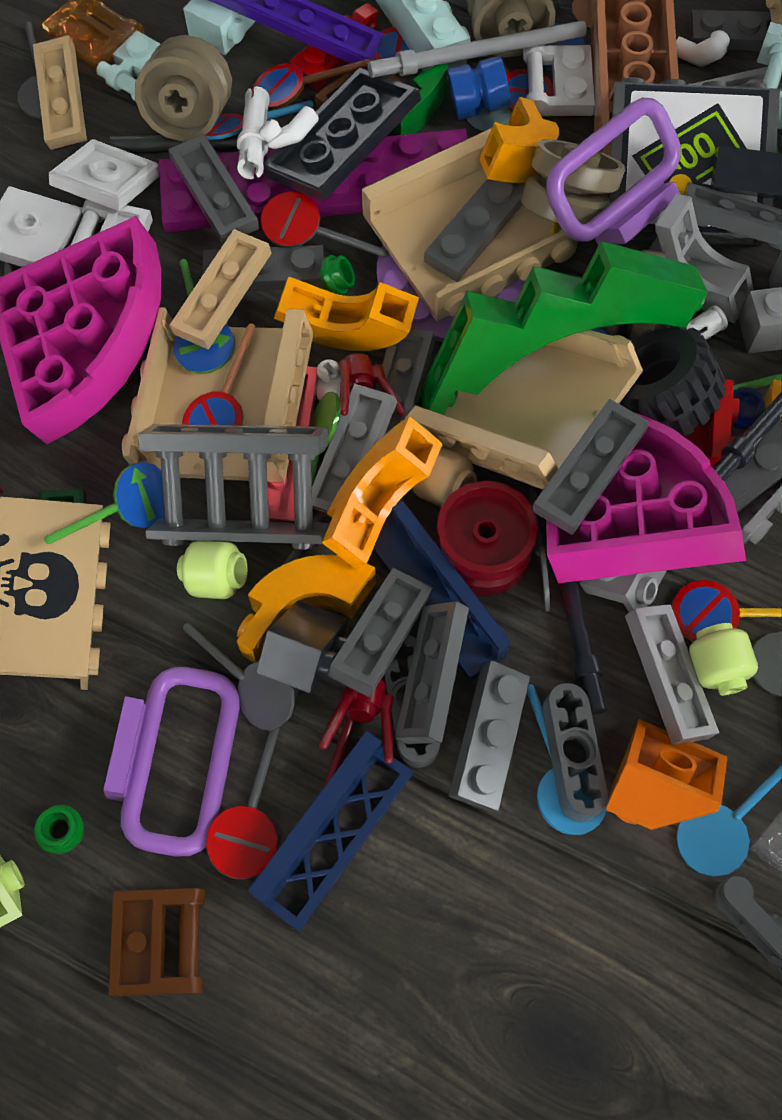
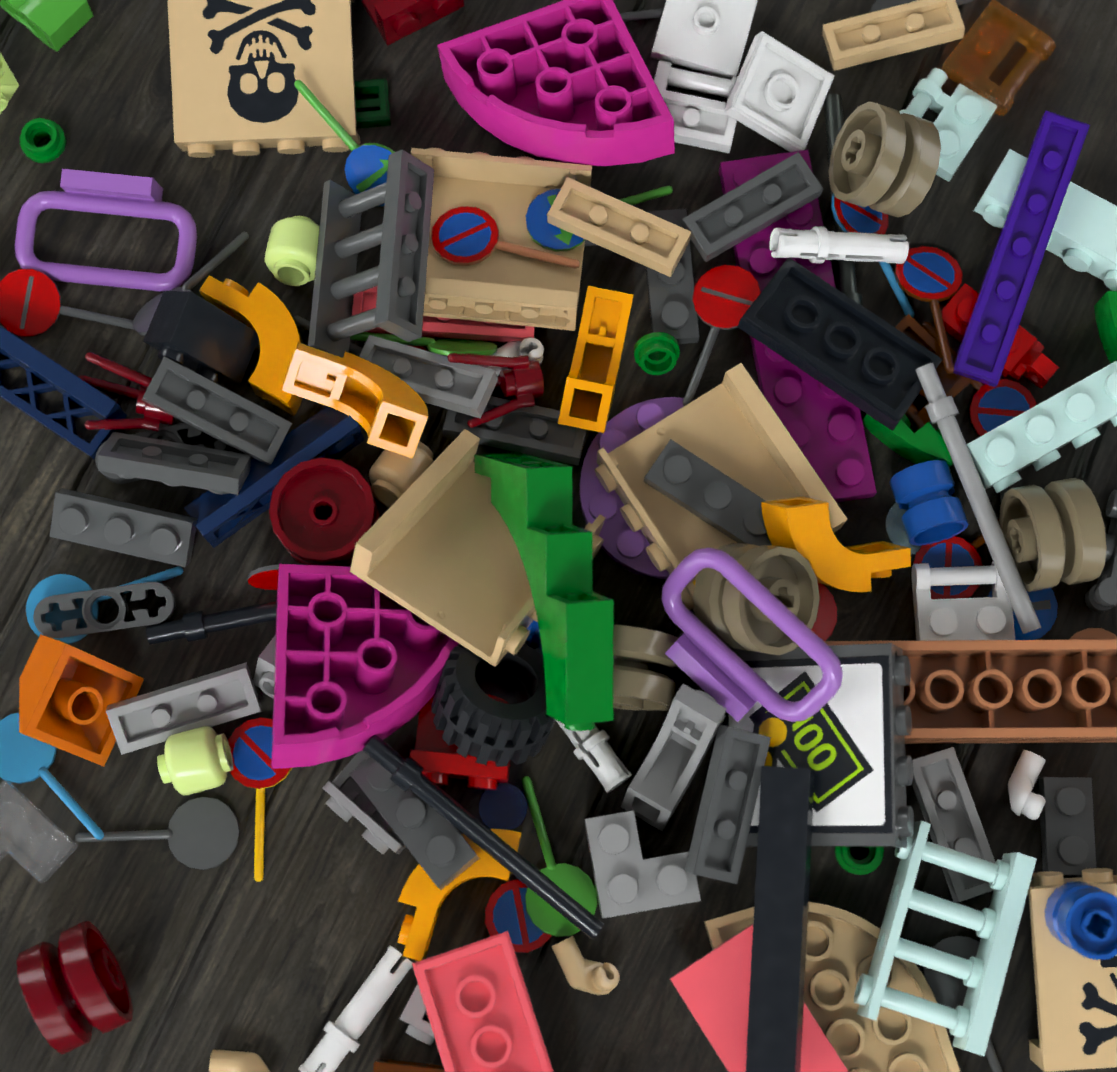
camera: 85 degrees right, 10 degrees up
white arm [259,106,319,149] -> none
dark grey plate [533,399,649,535] -> none

